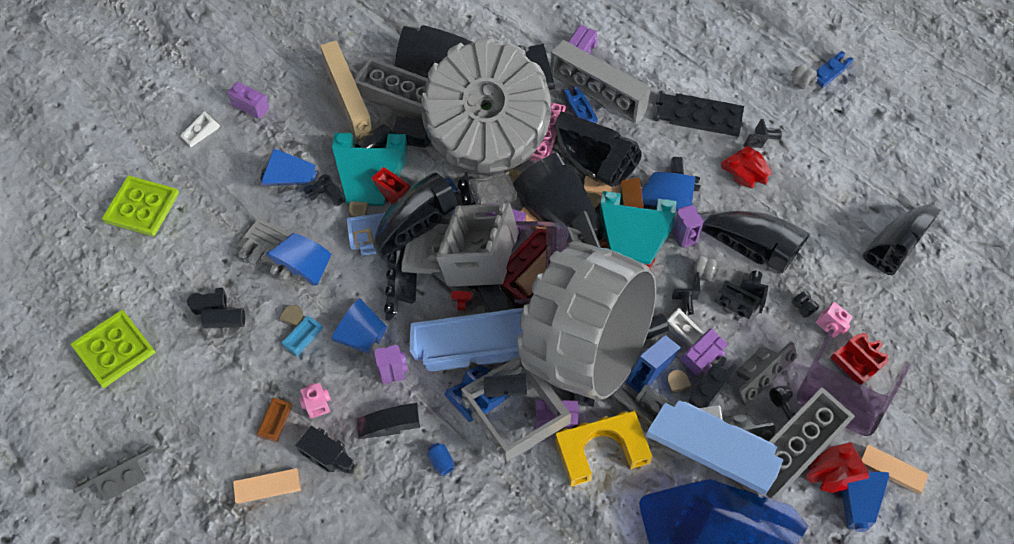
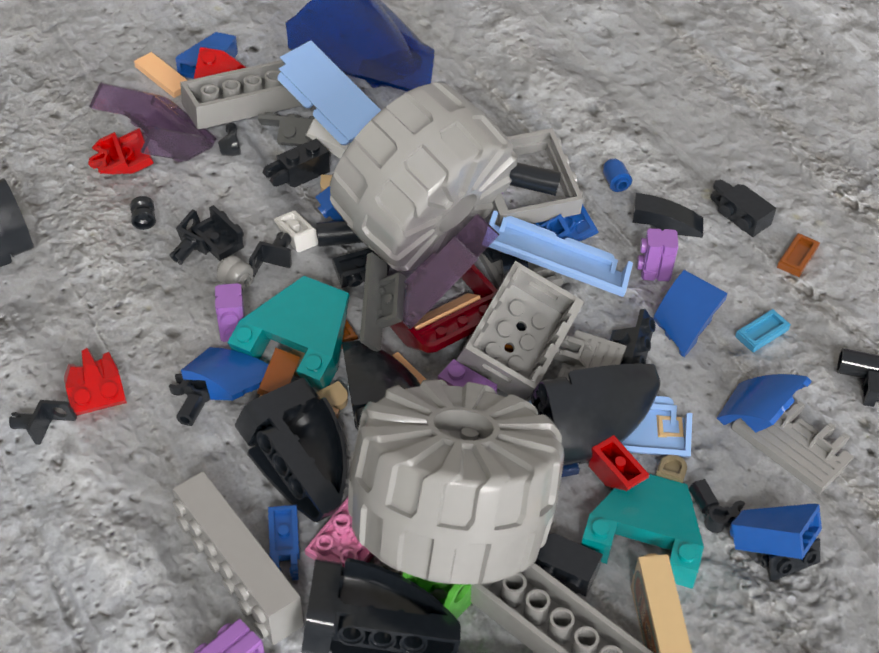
camera: 165 degrees left, 10 degrees down
light nougat tile [233,468,301,504] -> none
dark tan tile [279,305,304,327] -> none
bright pink brick [299,383,331,419] -> none
black pin [355,124,392,148] -> none
black hinge [653,90,744,137] -> none
medium lavender brick [680,328,727,376] -> none
black panel [701,211,810,274] -> none
dark grey bracket [736,342,797,406] -> none
bright pink brick [815,302,852,338] -> none

